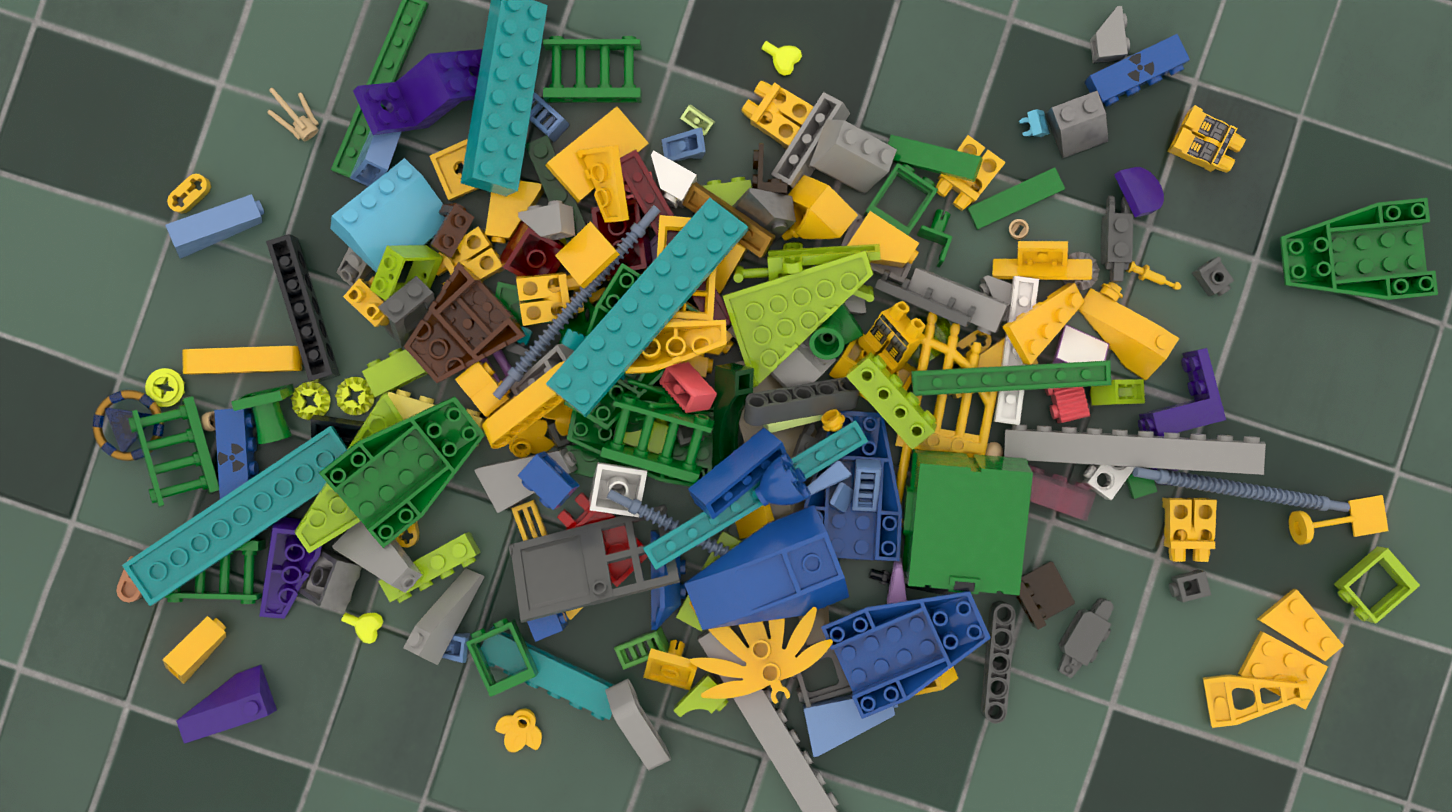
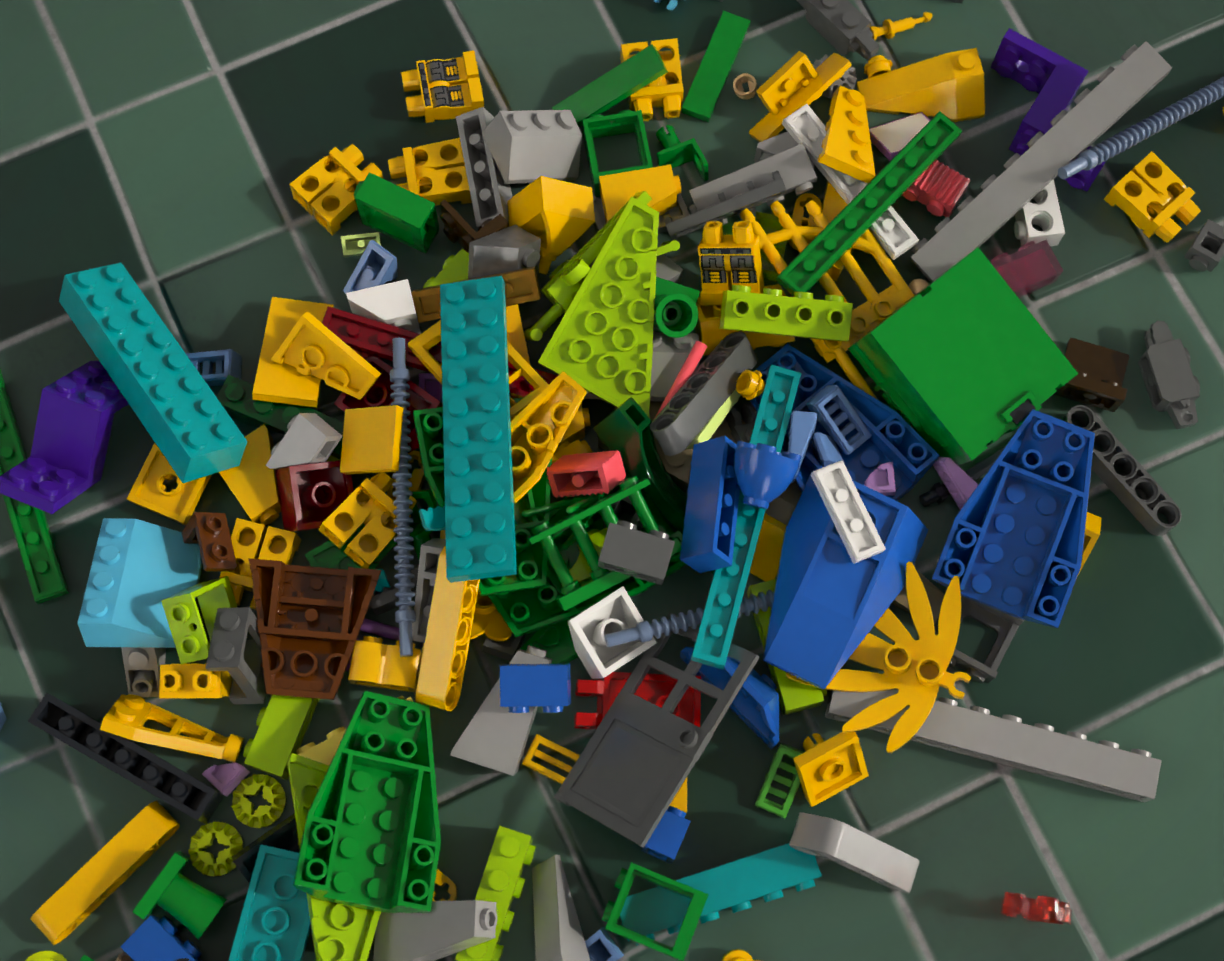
camera: 45 degrees left, 15 degrees down
medium blue slope [350,130,401,187] -> none
yellow plate [509,419,554,457] -> none
green fence [543,36,642,103] -> none
lime arch [673,672,729,717] -> none
neon yellow rock [761,41,802,76] -> none
medium blue slope [803,694,898,757] -> none
lime arch [1090,379,1145,406] -> none
green tile [1126,468,1158,499] -> none
none -> yellow plate [100,694,244,763]
none -> lavender tile [202,762,250,797]
none -> yellow hips [289,144,383,235]
none -> green window [354,172,440,254]
none -> yellow hips [401,50,484,123]
none -> dark grey brick [597,521,675,585]
none -> coral bar [654,341,707,419]
none -> white tile [811,460,886,564]
none -> lavender tile [864,462,896,496]

